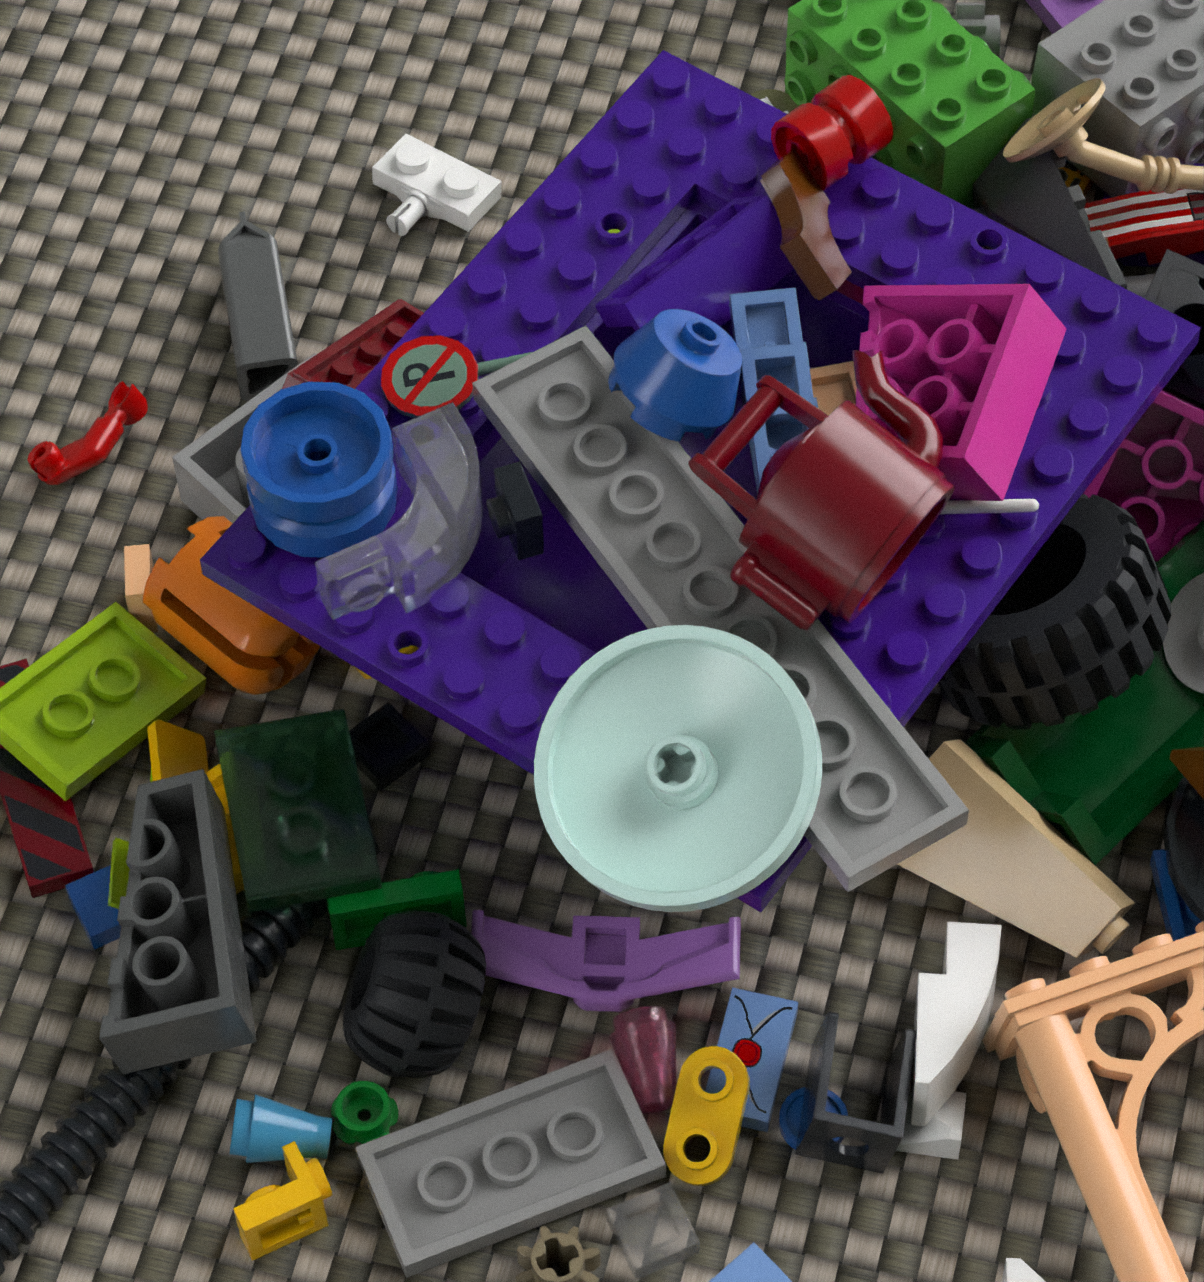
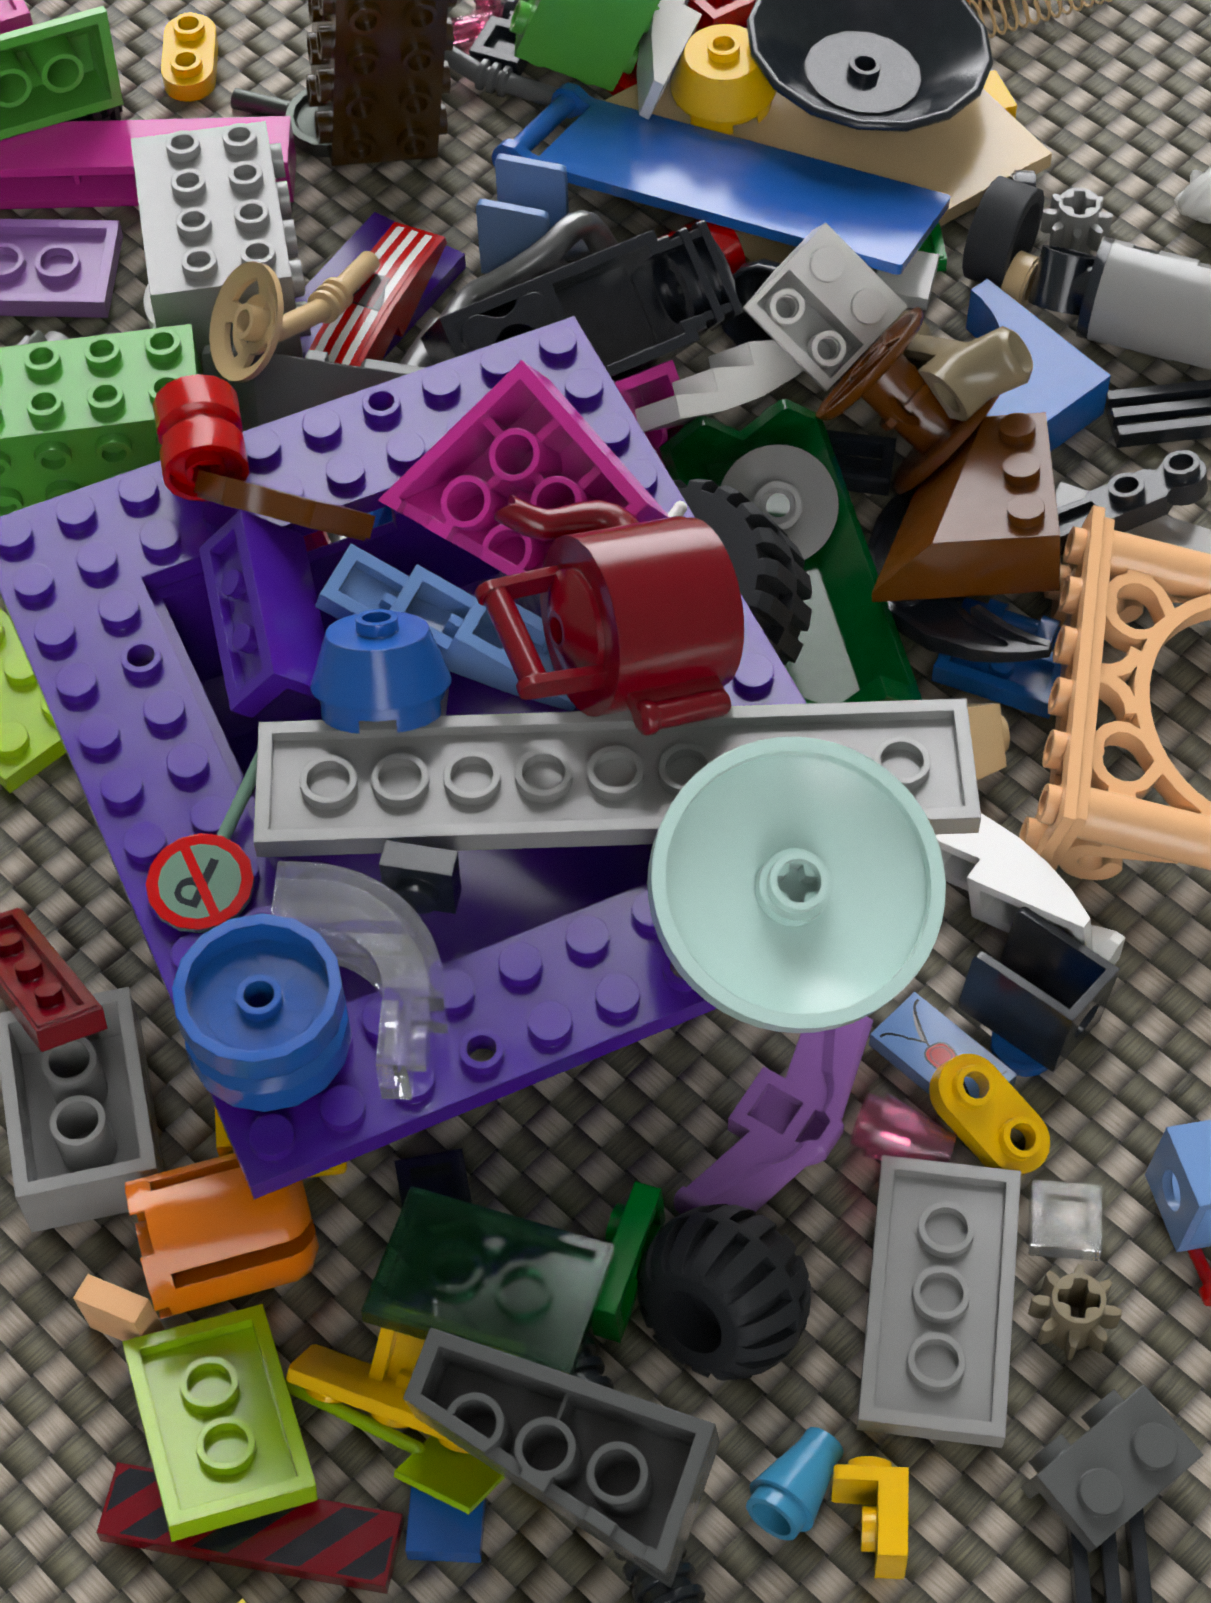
camera: 60 degrees left, 0 degrees up
green plate [331,1081,399,1145] -> none

